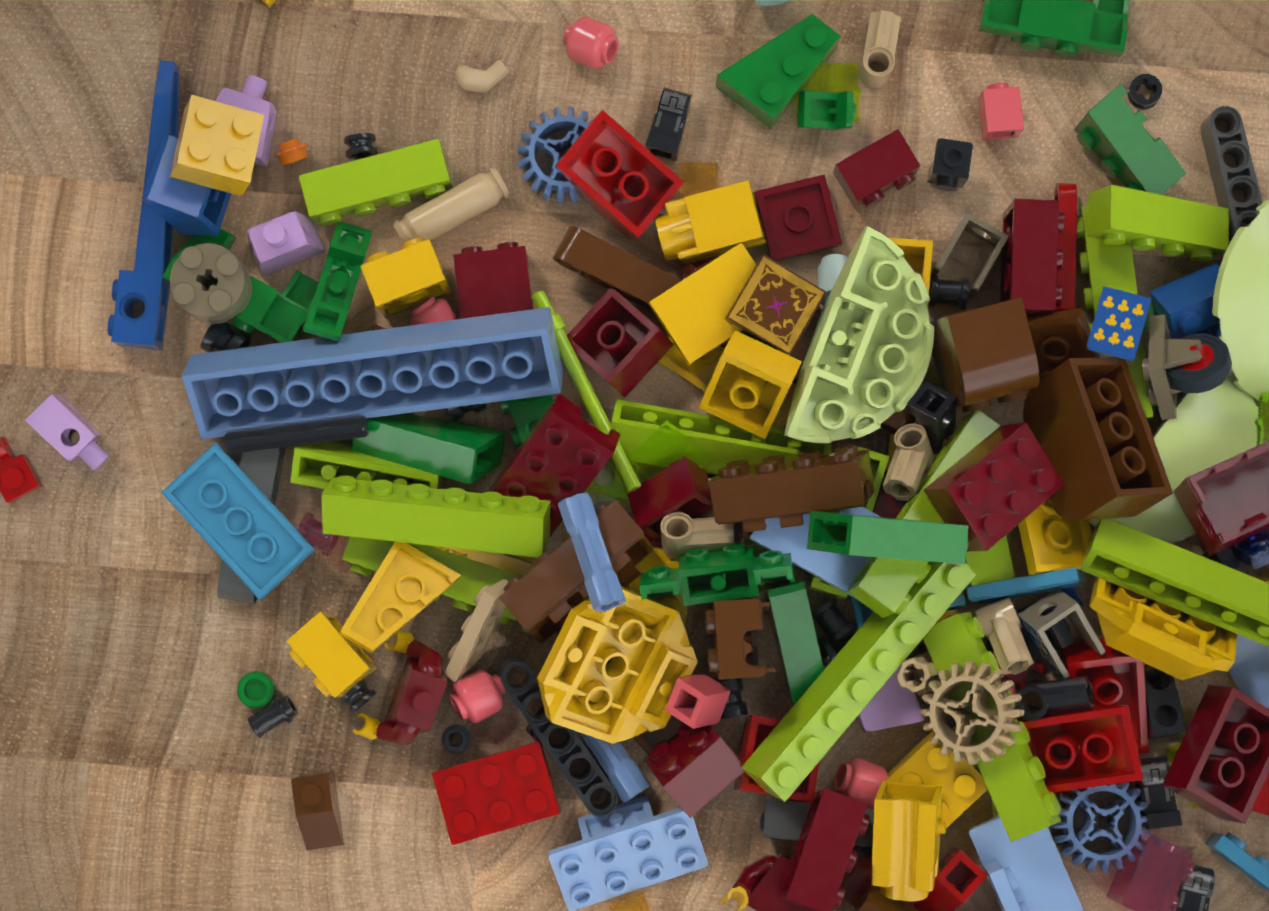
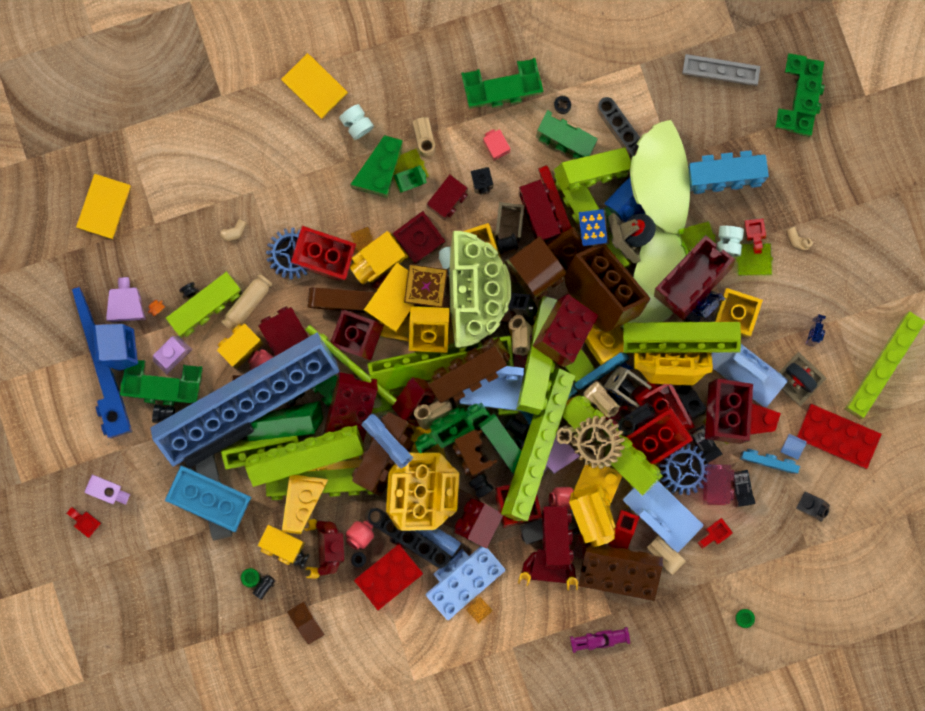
camera: 30 degrees left, 0 degrees up
yellow brick [170,95,264,196] -> none
dark tan brick [170,243,252,324] -> none
clear pink bush [297,512,340,556] -> none
green slope [303,222,372,342] -> none
tan plate [444,579,508,682] -> none
coral head [563,17,619,69] -> none
leg [646,87,692,162] -> none
coral brick [665,673,731,729] -> none
green slope [807,511,969,564] -> none

